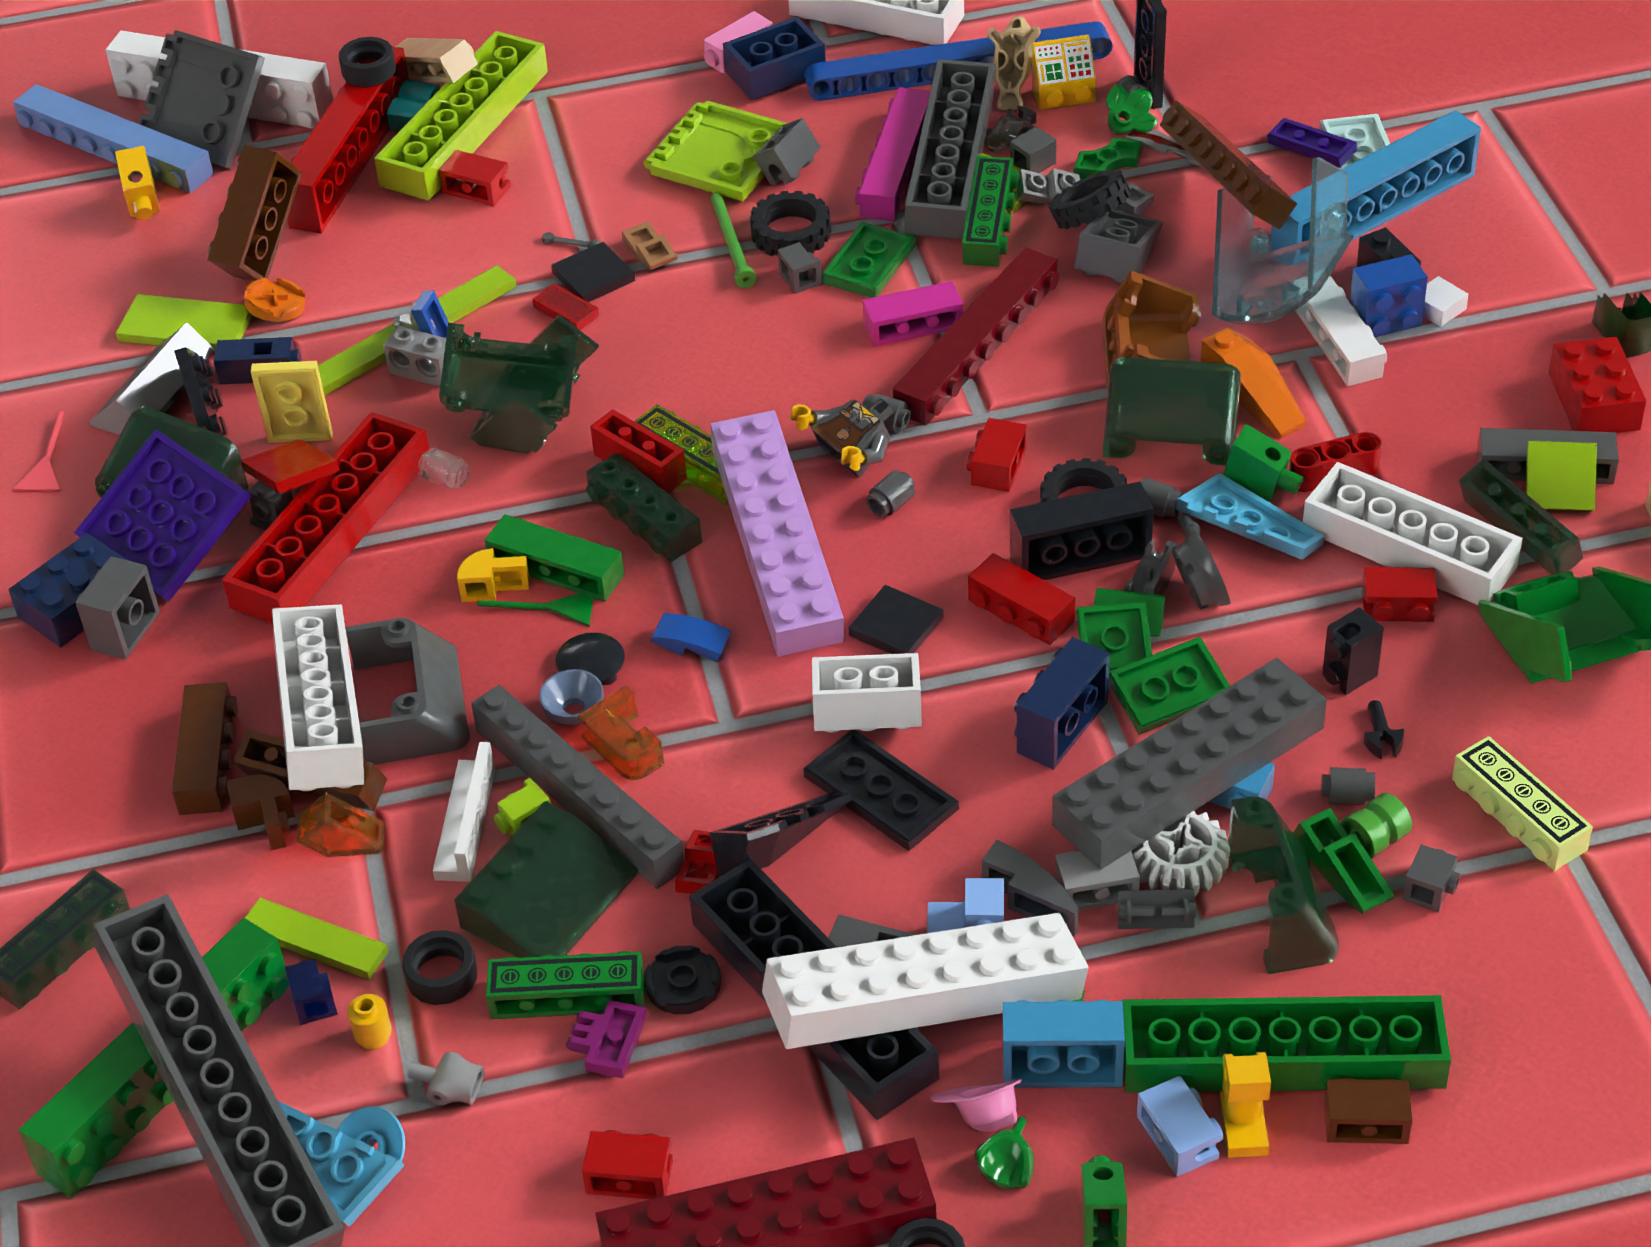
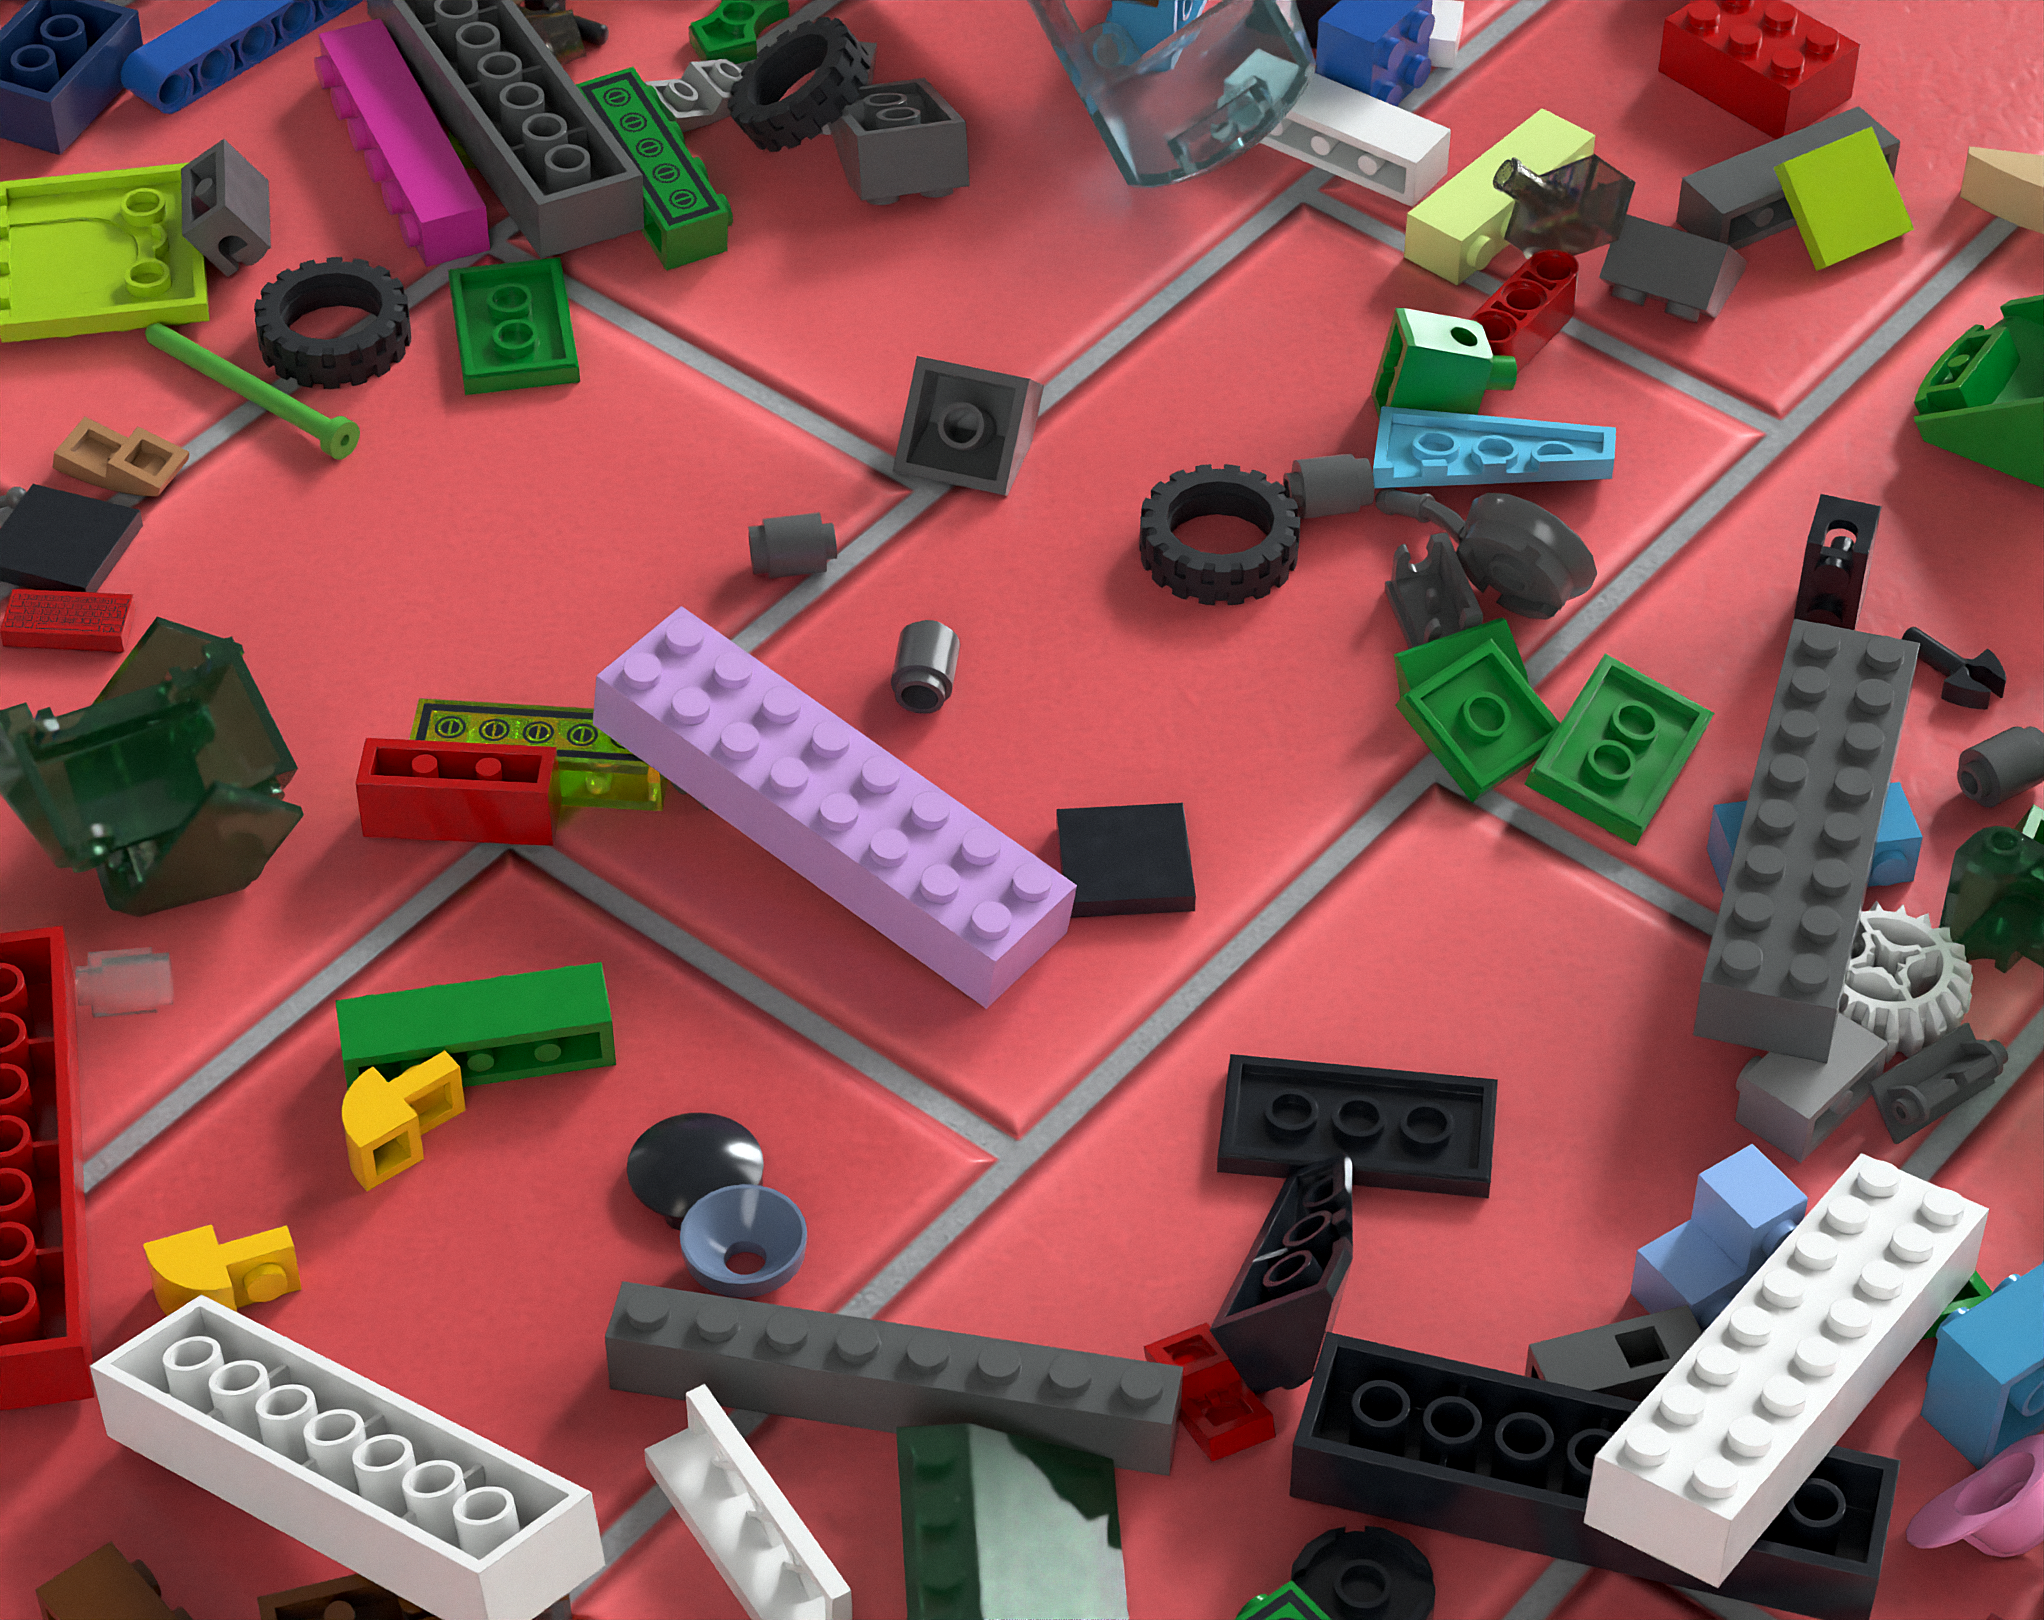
camera: 40 degrees left, 0 degrees up
dark grey windscreen [345,618,470,765] -> none
green piece [477,592,593,627] -> none
lime brick [493,778,554,844] -> none
clear orange piece [578,685,664,780] -> none
clear green brick [586,453,702,562] -> none
blue slope [650,613,731,663] -> none
dark grey brick [777,242,822,294] -> none
torso [790,399,894,478] -> none
white brick [812,653,922,733] -> none
dark pink brick [863,281,963,347] -> none
dark red brick [893,247,1060,425] -> none
red brick [966,418,1026,492] -> none
red brick [968,553,1076,645] -> none
dark grey slope [982,840,1079,937] -> none
dark grey brick [1010,127,1057,173] -> none
black brick [1010,481,1154,580] -> none
dark blue brick [1014,637,1110,770] -> none
dark orange windscreen [1102,270,1208,396] -> none
clear green windscreen [1102,357,1241,466] -> none
orange wedge [1200,328,1306,439] -> none
white brick [1303,462,1522,606] -> none
red brick [1361,567,1438,622] -> none
clear green brick [1459,459,1583,575] -> none
none -> yellow brick [143,1224,302,1316]
none -> dark grey slope [892,356,1044,496]
none -> yellowish green brick [1404,108,1596,286]
none -> clear smoke brick [1493,154,1636,259]
none -> dark grey slope [1599,213,1747,323]

